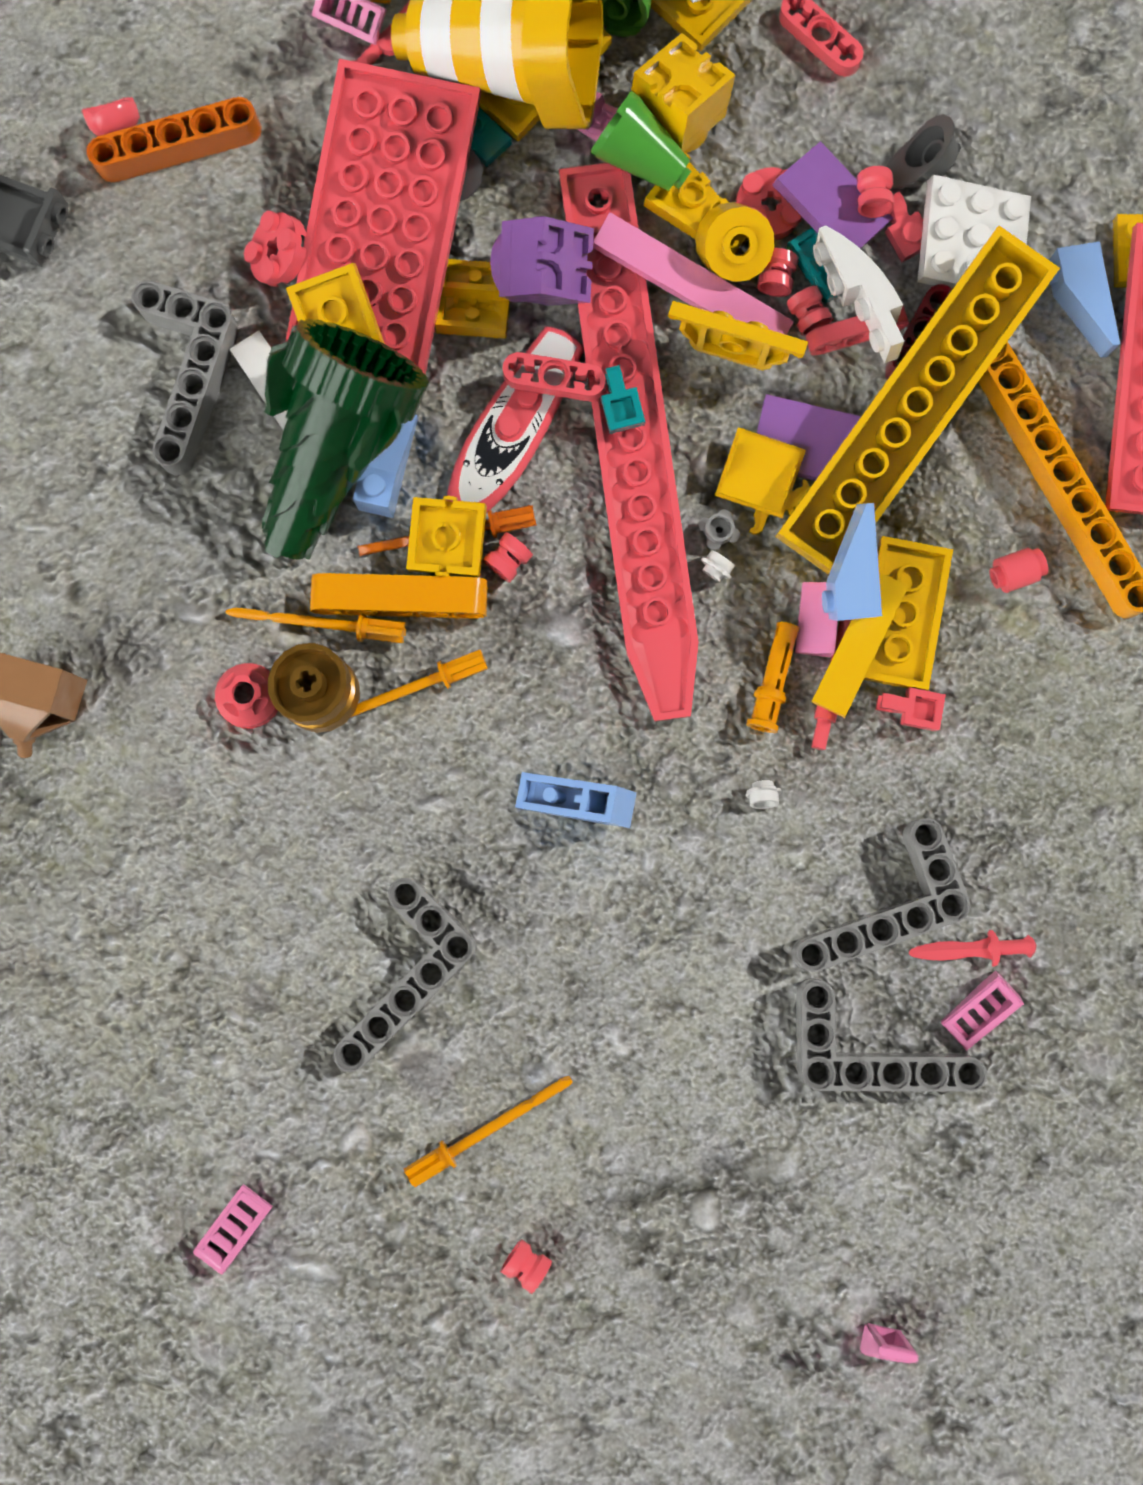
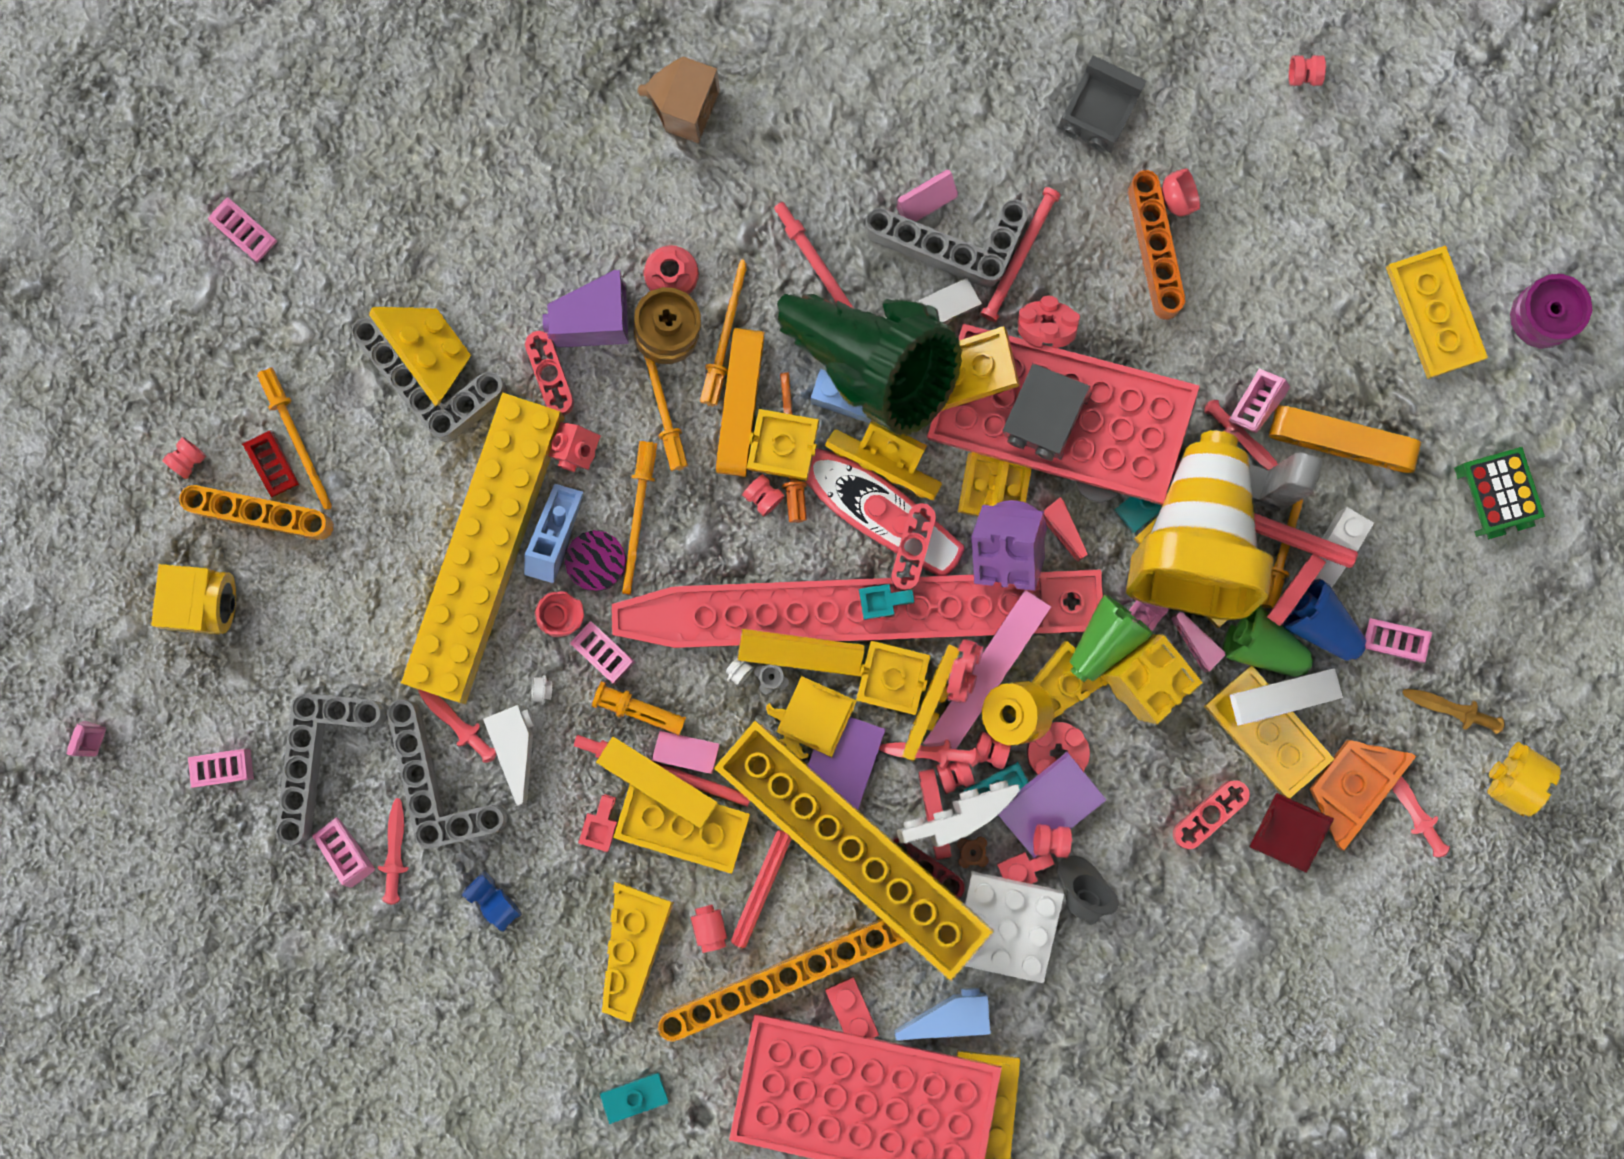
camera: 95 degrees right, 0 degrees up
light blue slope [822,503,882,621] -> none
none -> yellow piece [151,564,236,635]
none -> light orange beam [179,485,333,540]
none -> bright pink slope [188,749,254,788]
none -> red slope [242,430,299,498]
none -> yellow wing [369,307,471,407]
none -> yellow brick [401,392,565,704]
none -> coral sword [418,690,497,763]
none -> blue leg [462,870,522,932]
none -> white slope [483,705,535,806]
none -> coral beam [525,331,574,416]
none -> coral hair [535,591,584,637]
none -> medium lavender slope [543,270,629,348]
none -> coral brick [548,422,600,472]
none -> magenta tile [565,530,626,592]
none -> bright pink slope [570,621,635,684]
none -> yellow wing [602,882,674,1023]
none -> light orange piece [622,441,657,595]
none -> coral axle [731,830,792,948]
none -> yellow tile [738,629,864,676]
none -> coral bar [774,202,854,309]
none -> yellow bracket [825,421,942,500]
none -> coral plate [825,976,879,1038]
none -> yellow plate [856,641,931,715]
none -> coral sword [879,739,980,769]
none -> bright pink slope [897,170,958,222]
none -> coral plate [947,639,983,703]
none -> dark orange plate [957,836,989,869]
none -> coral bar [980,187,1061,322]
none -> dark grey panel [1002,363,1092,461]
none -> coral slope [1044,497,1087,562]
none -> bright pink slope [1171,612,1226,673]

